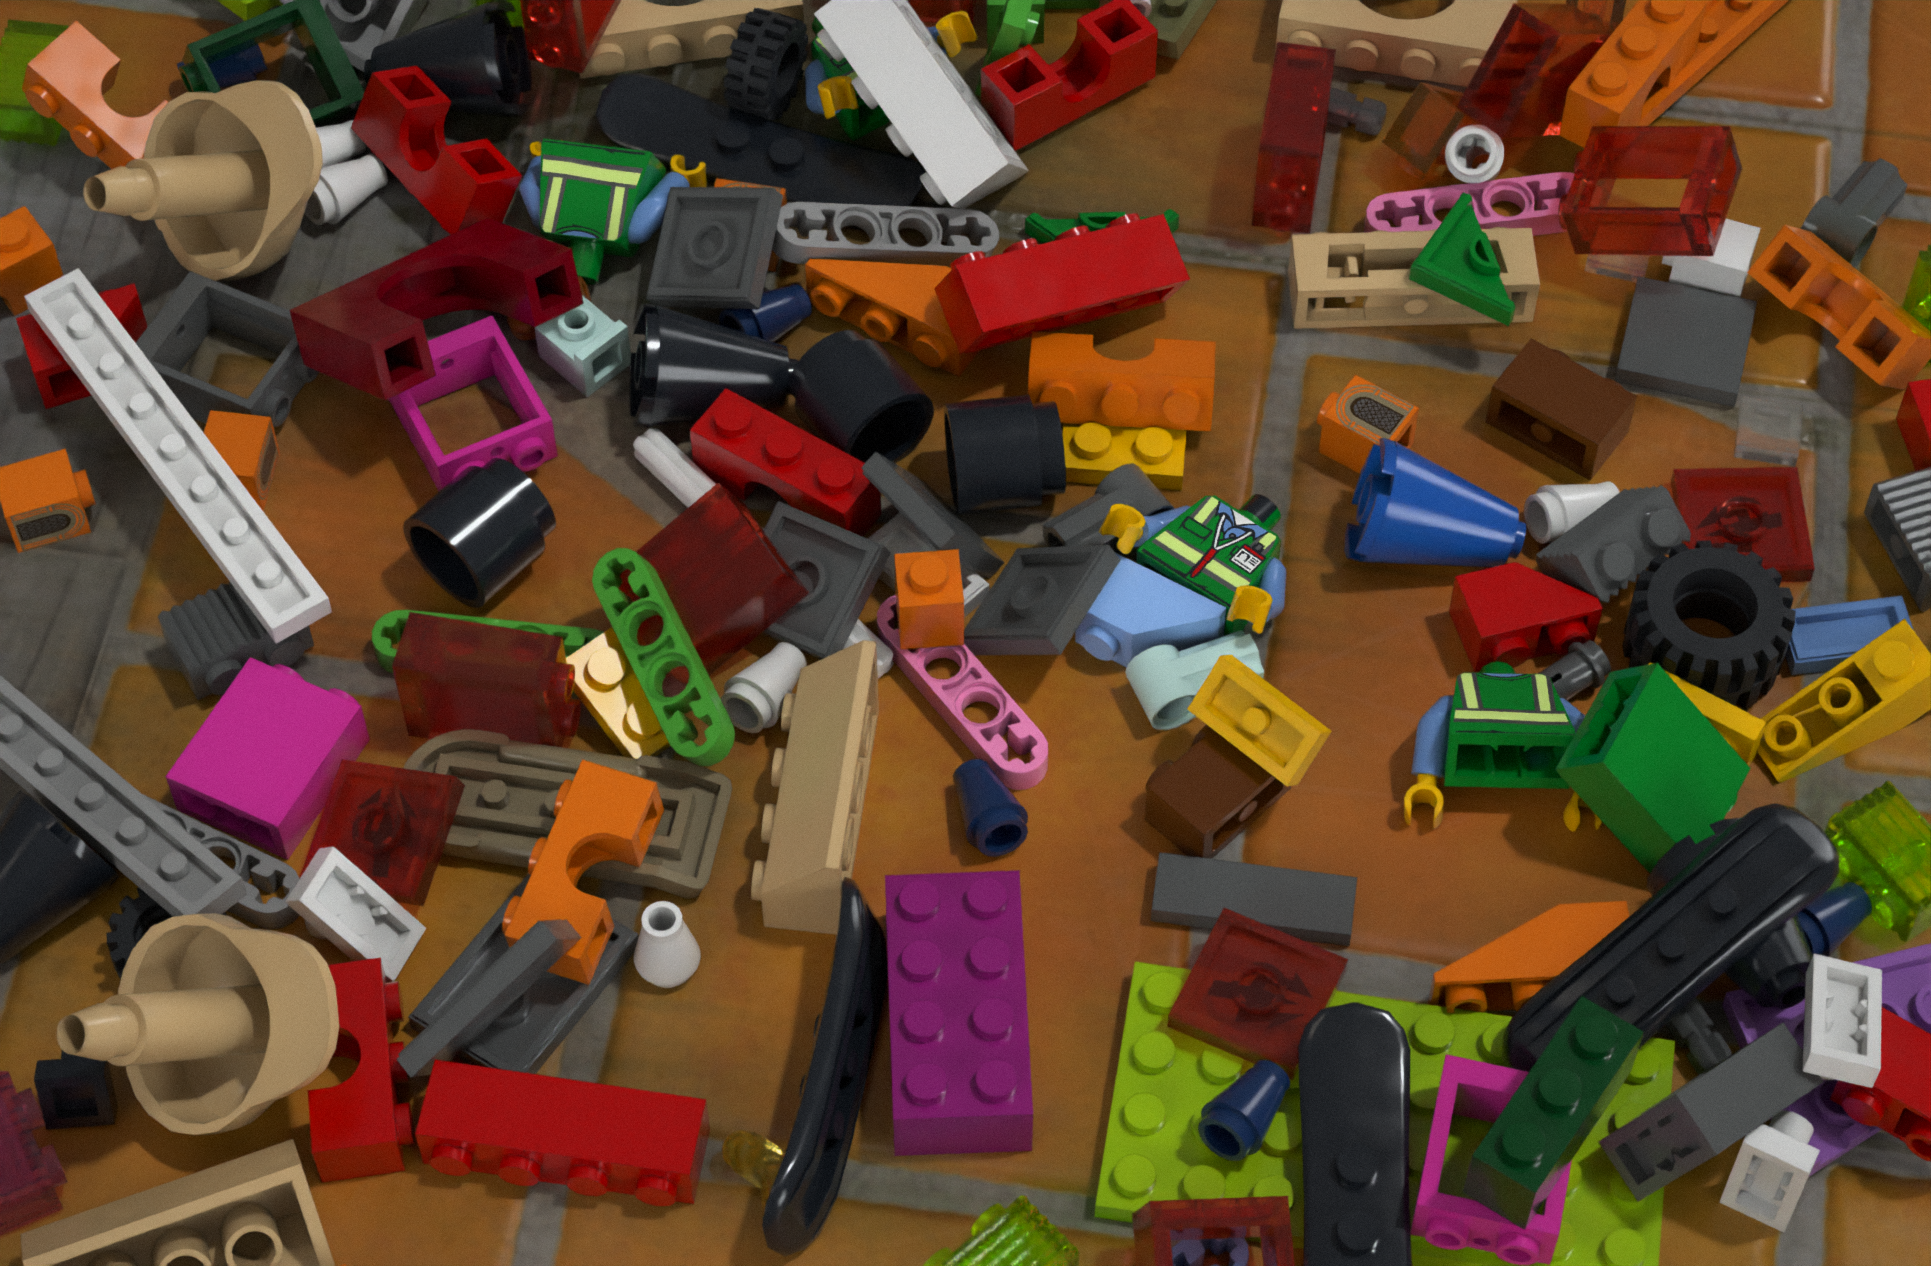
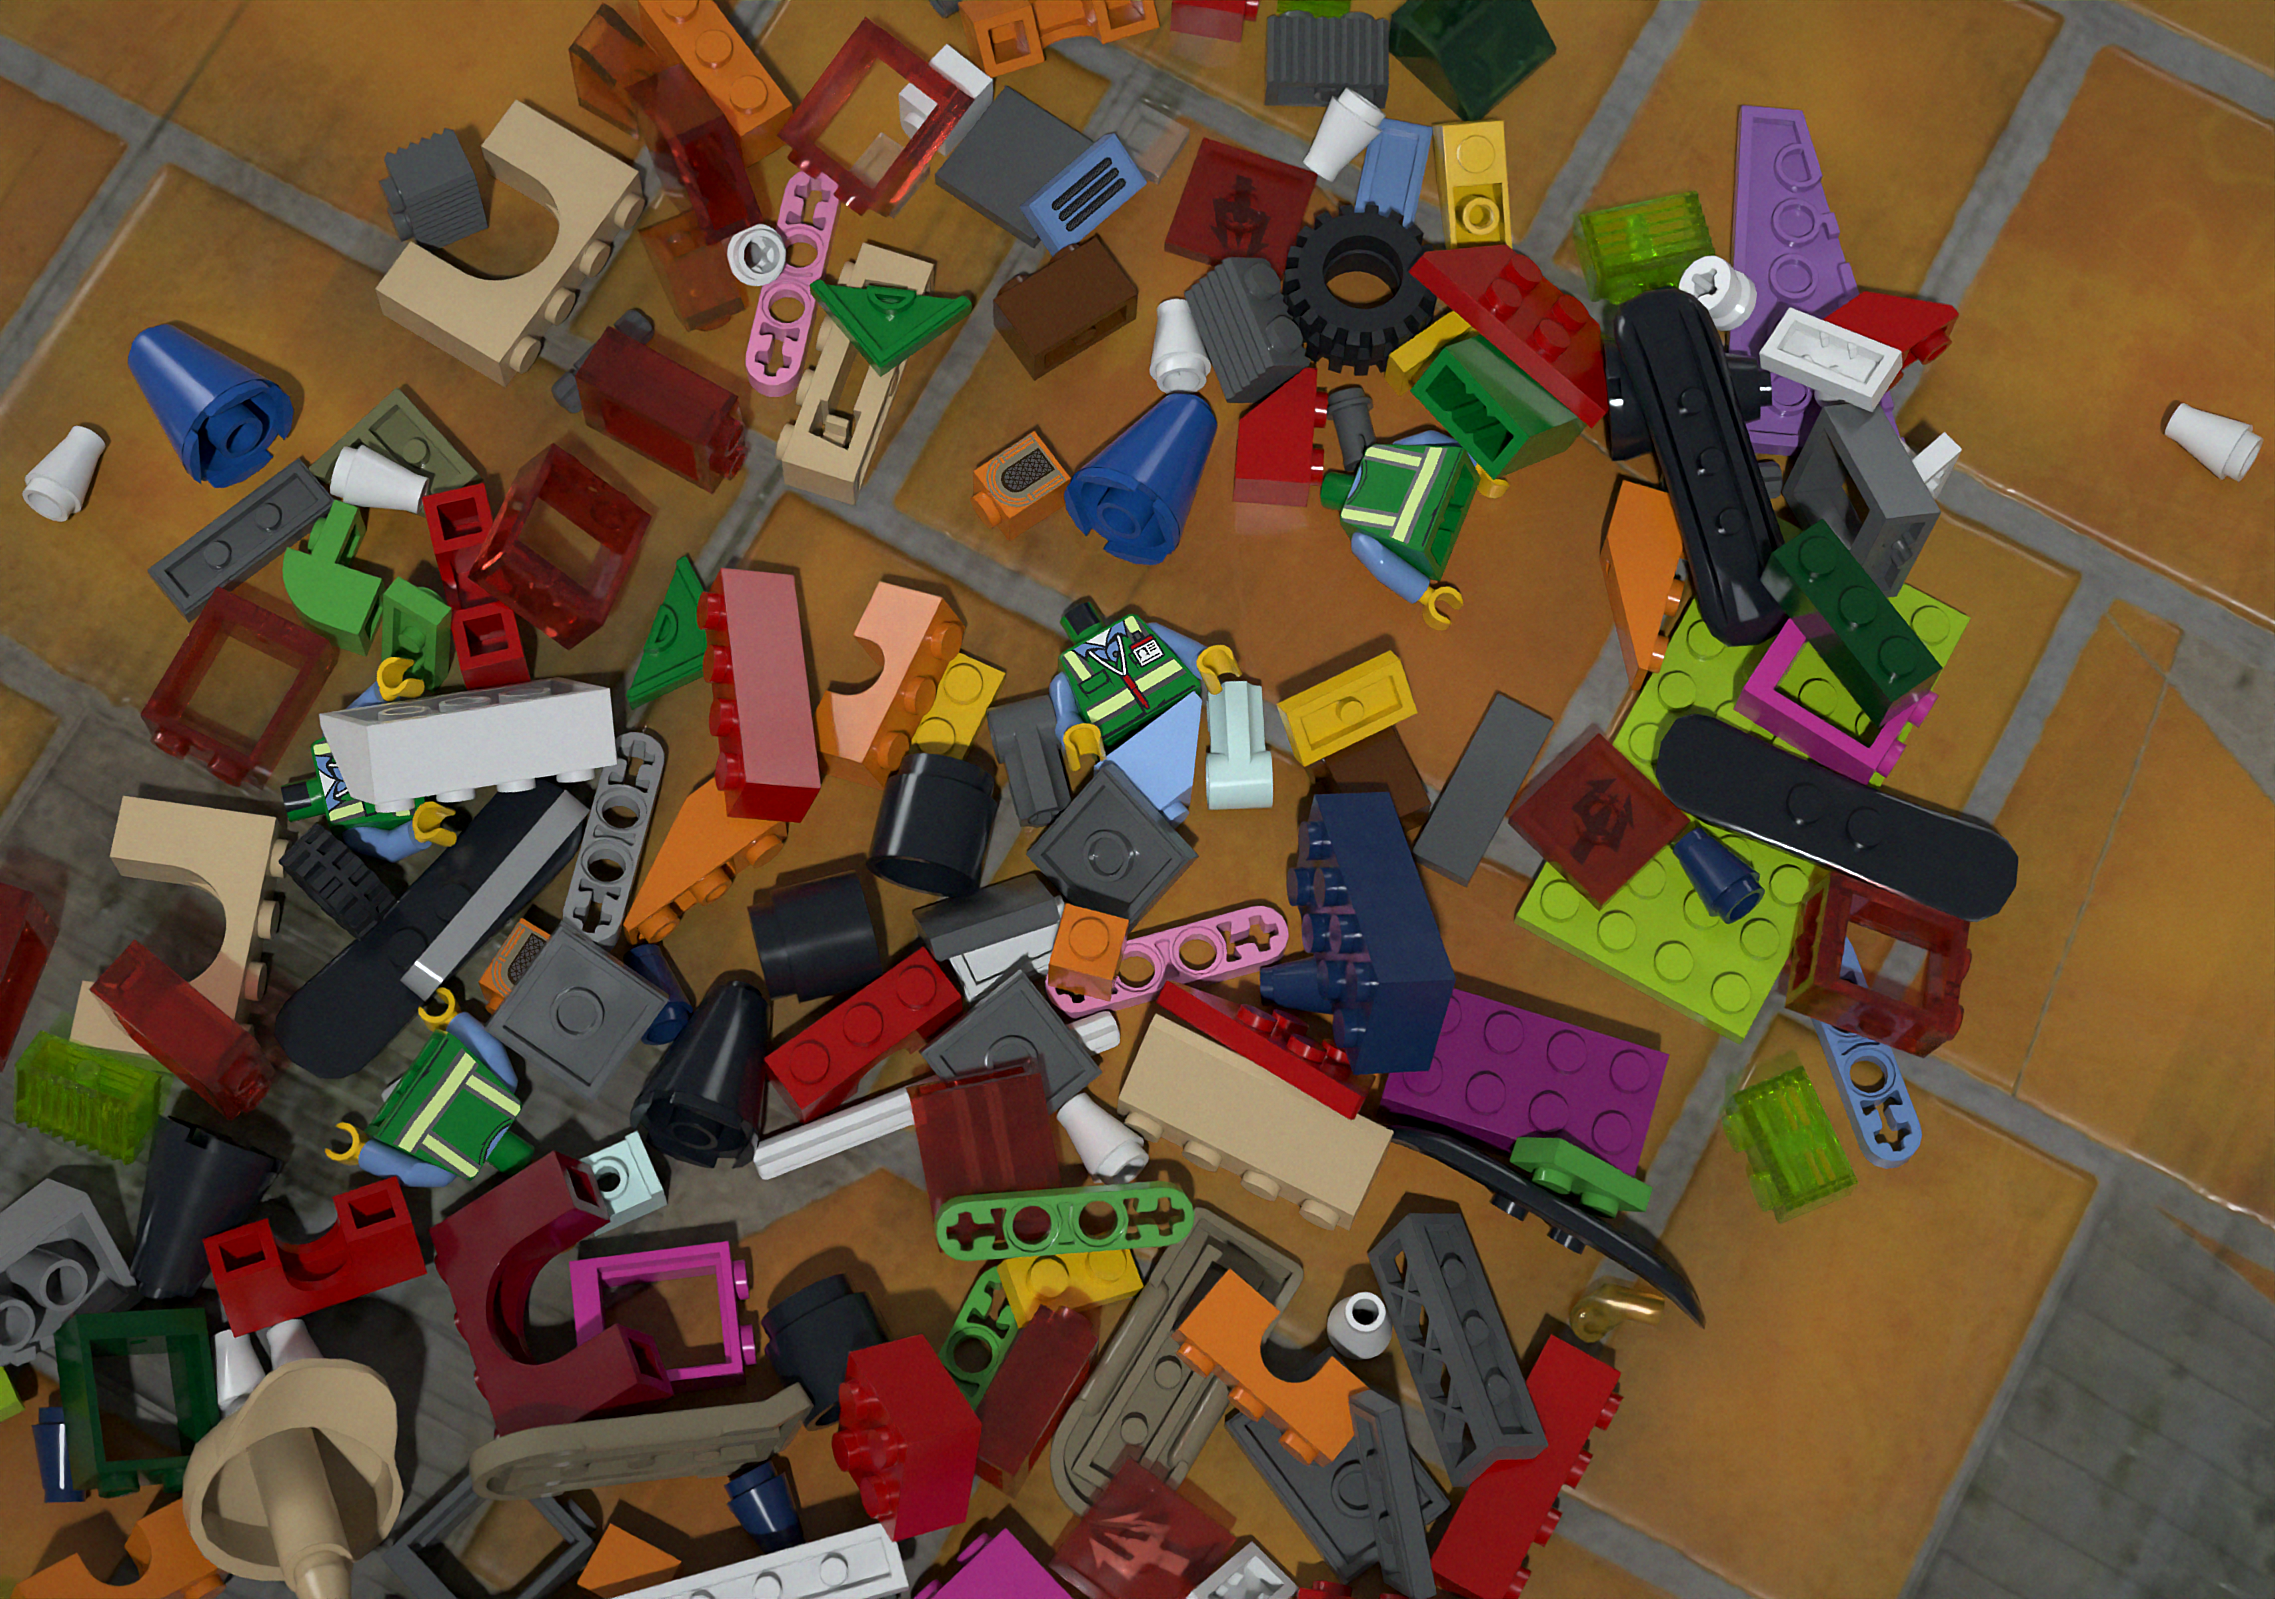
camera: 75 degrees left, 15 degrees up
none -> light grey beam [400,790,590,1001]
none -> clear red window [467,443,652,651]
none -> dark tan piece [468,1382,814,1501]
none -> dark blue cone [724,1461,806,1555]
none -> red brick [831,1333,982,1543]
none -> medium blue tile [1019,133,1147,257]
none -> red wing [1156,980,1377,1120]
none -> dark blue brick [1286,792,1456,1075]
none -> white cone [1303,87,1386,182]
none -> dark grey fence [1367,1213,1549,1487]
none -> red wing [1409,244,1609,429]
none -> bright green plate [1510,1137,1653,1219]
none -> white wheel [1679,256,1757,331]

